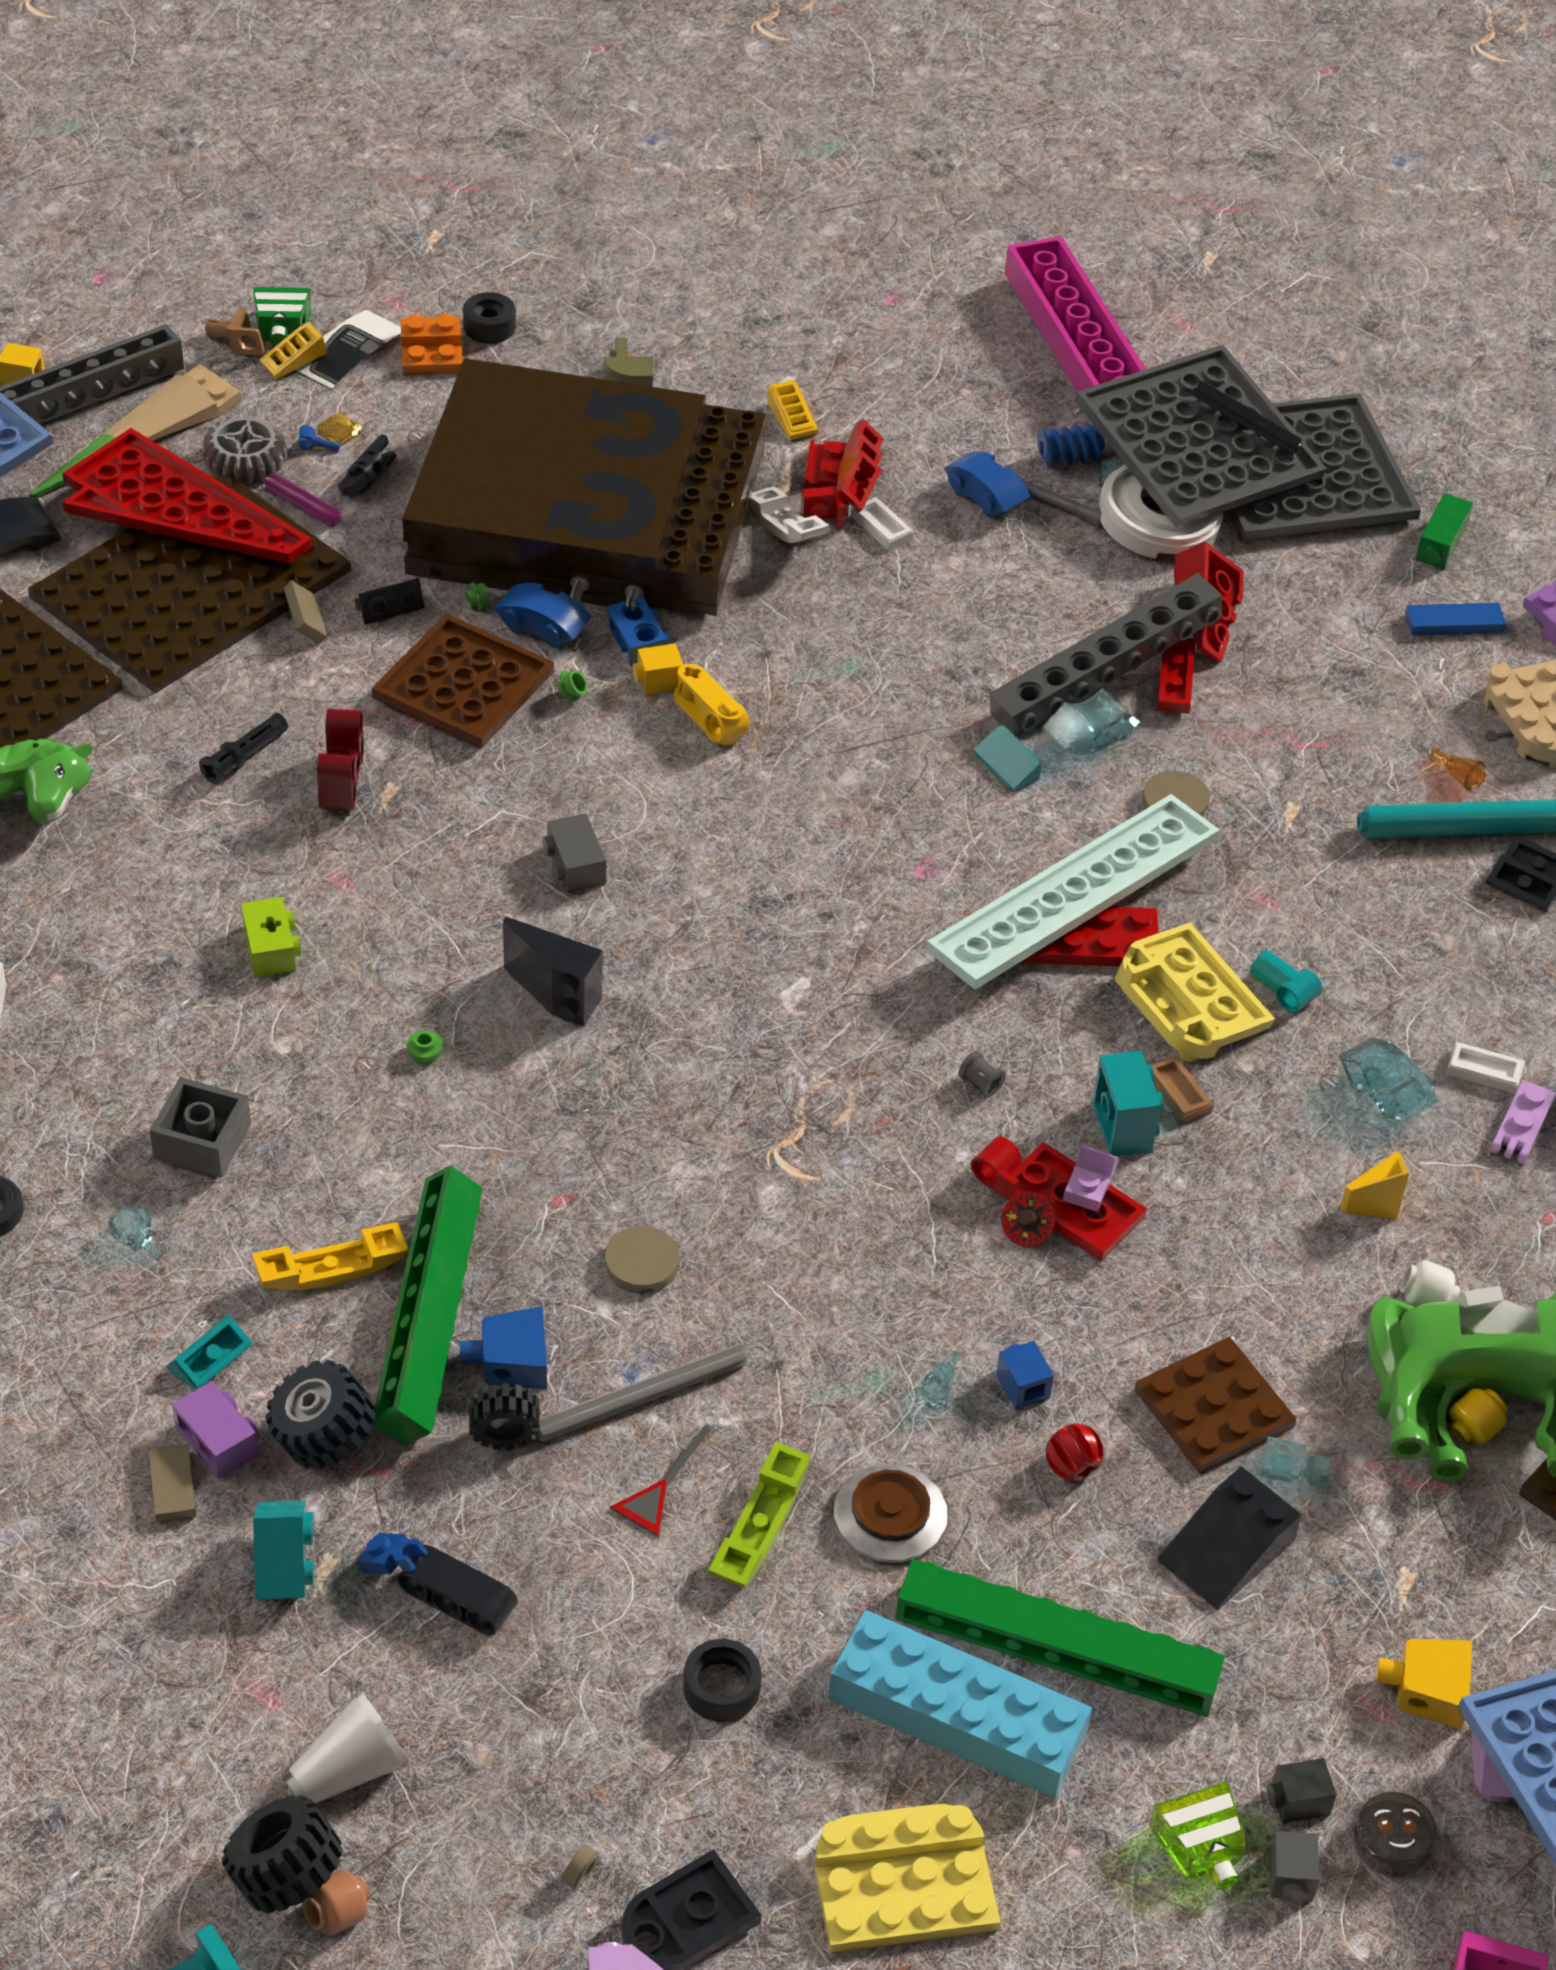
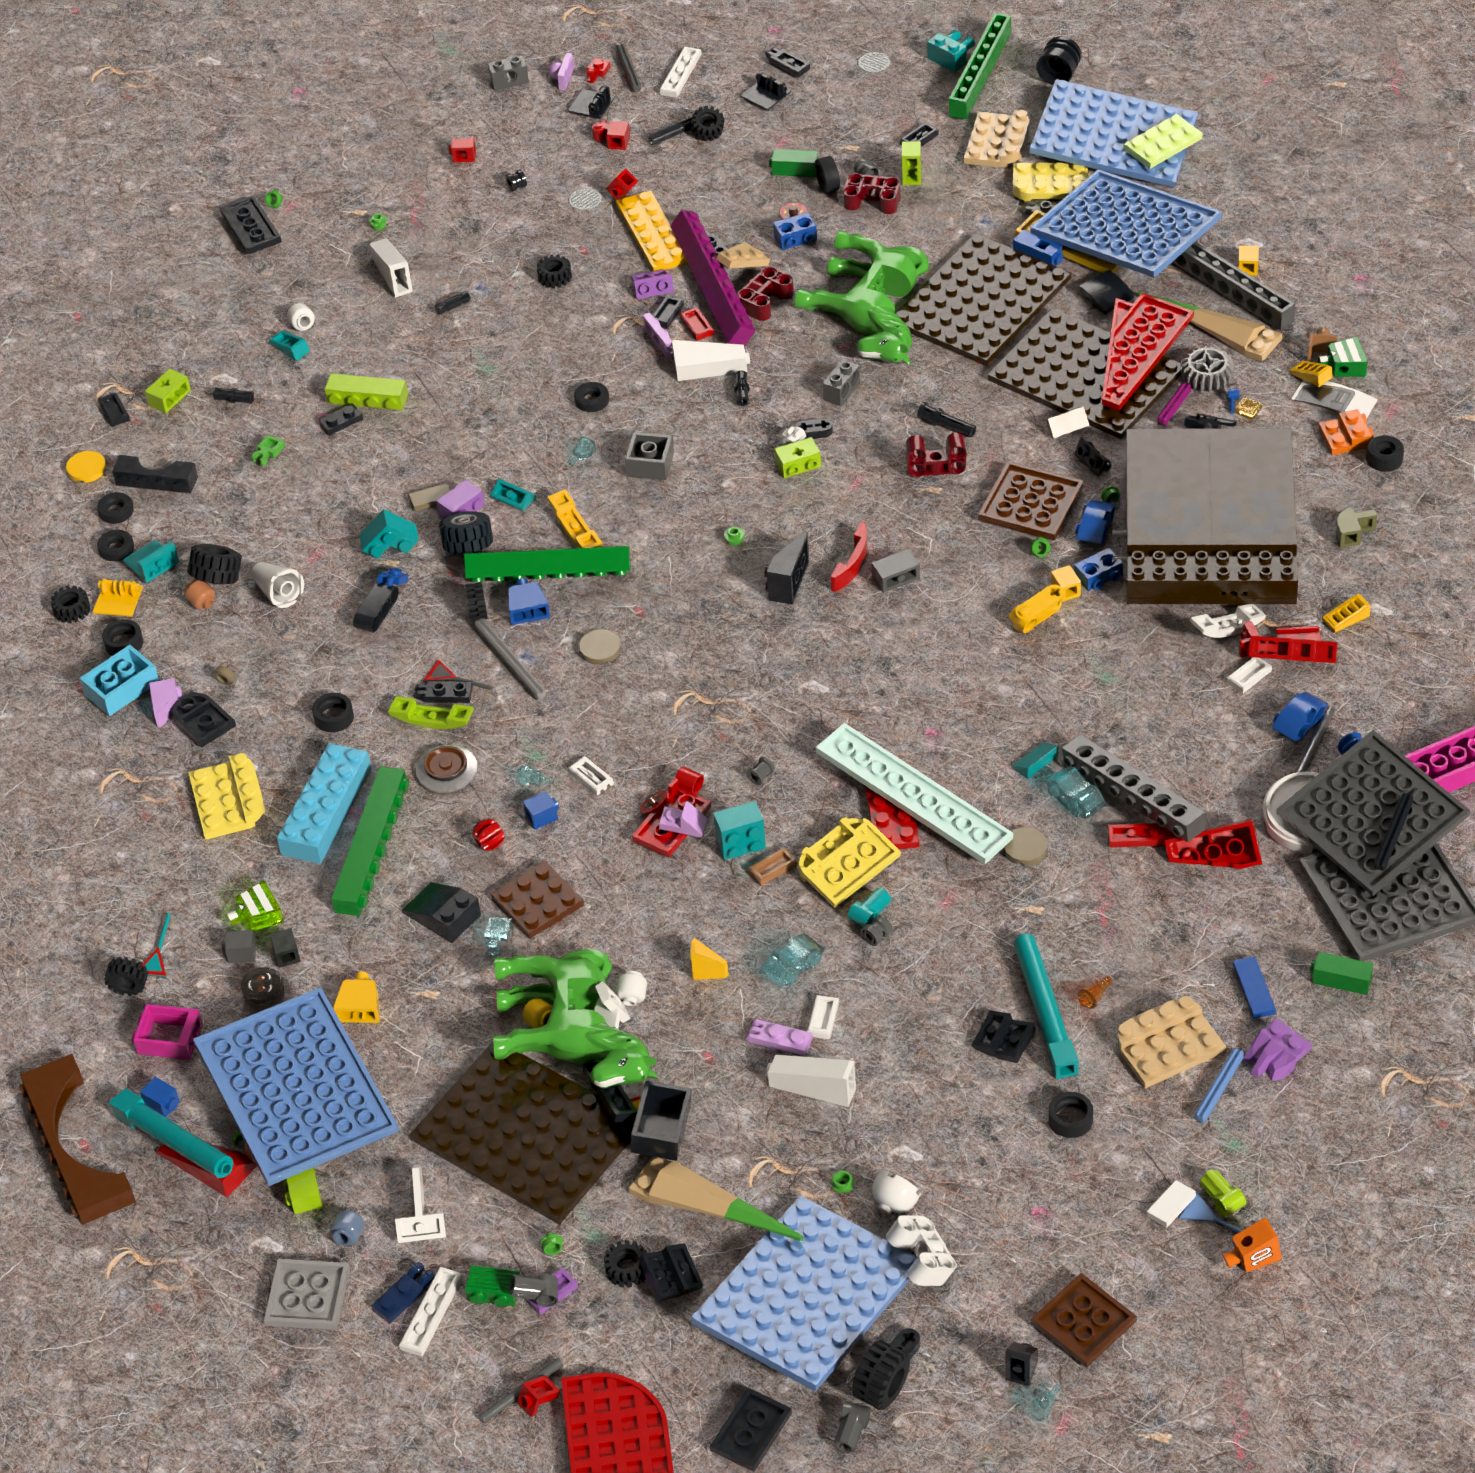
camera: 90 degrees right, 0 degrees up
none -> black hinge [414,681,473,703]
none -> white tile [569,757,614,796]
none -> black pin [734,370,750,406]
none -> white gear [782,426,806,445]
none -> black beam [795,418,833,439]
none -> dark grey brick [823,359,860,407]
none -> slope [831,521,868,592]
none -> dark grey wheel [861,915,893,946]

